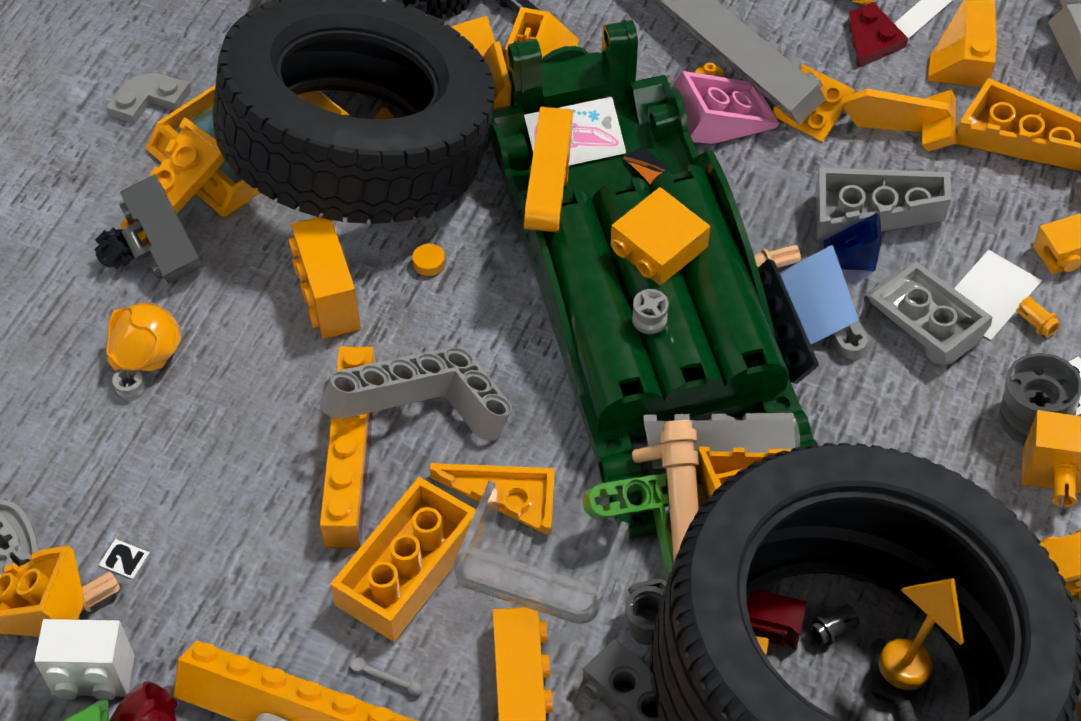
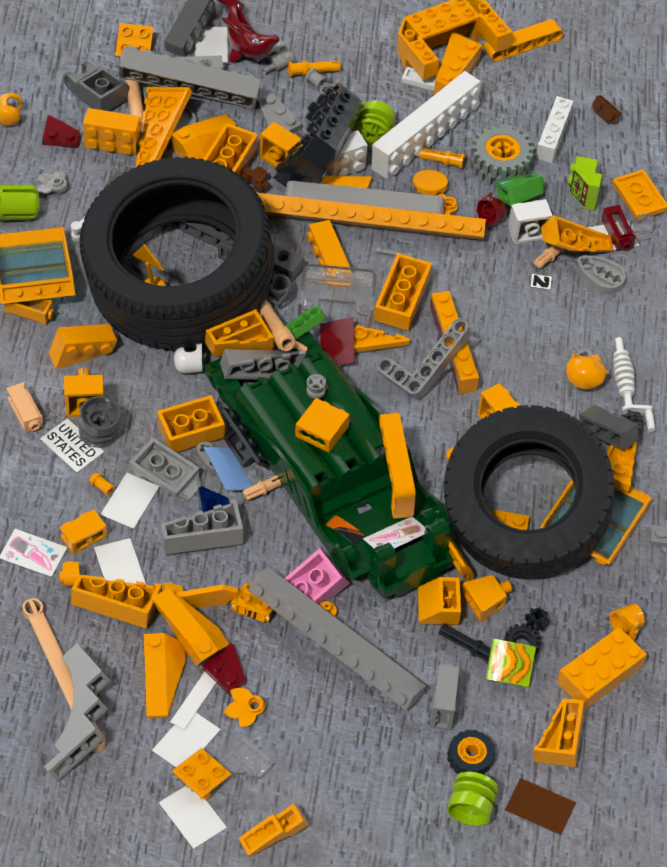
camera: 160 degrees right, 0 degrees up
none -> white sticker [94,538,146,585]
none -> light orange wedge [151,588,229,666]
none -> light orange brick [157,395,225,452]
none -> dark red sticker [320,317,354,366]
none -> white piece [614,337,655,432]

